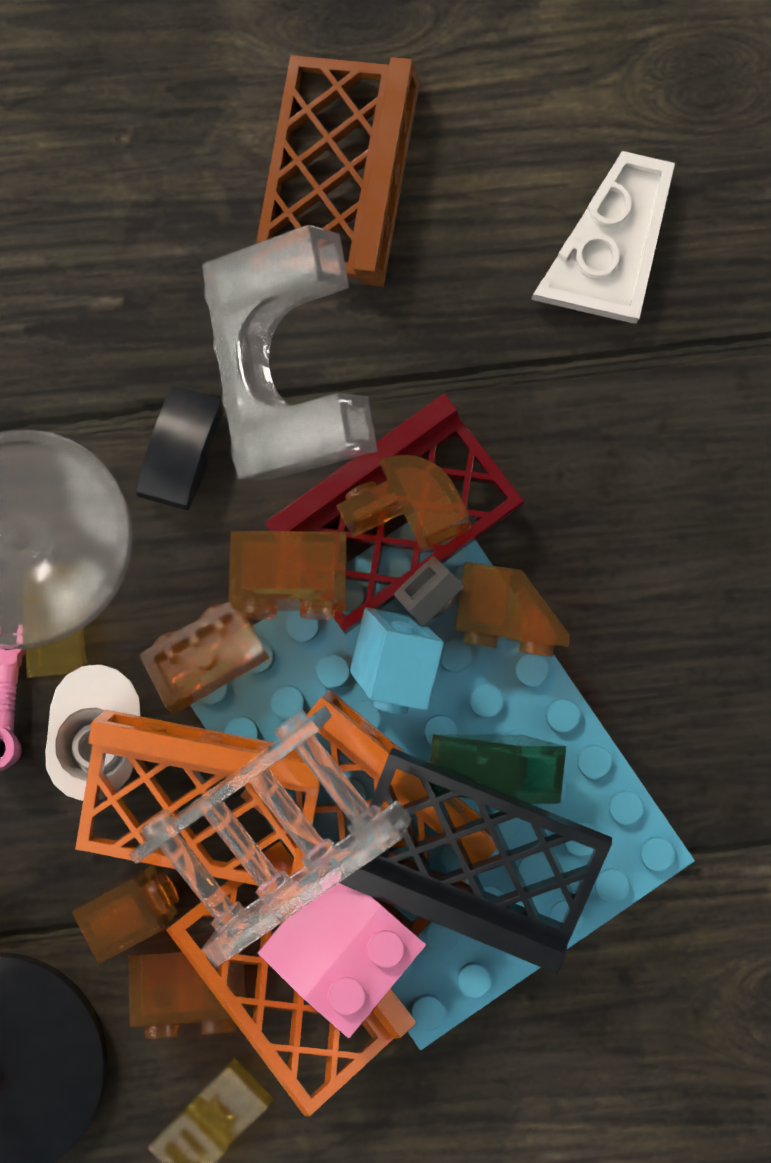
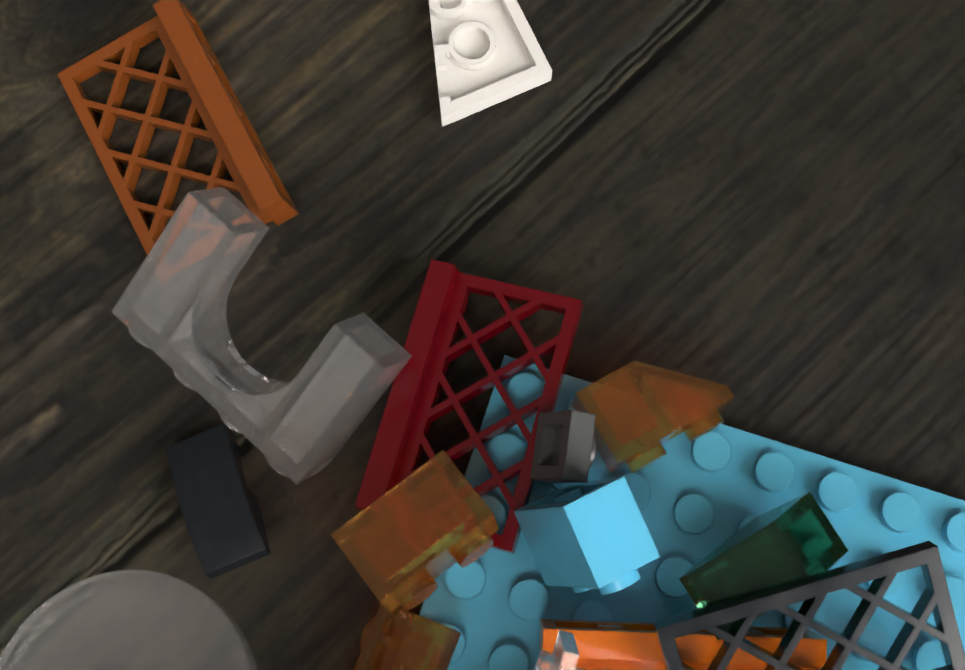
camera: 40 degrees left, 10 degrees down
clear orange brick [337,455,472,553] -> none

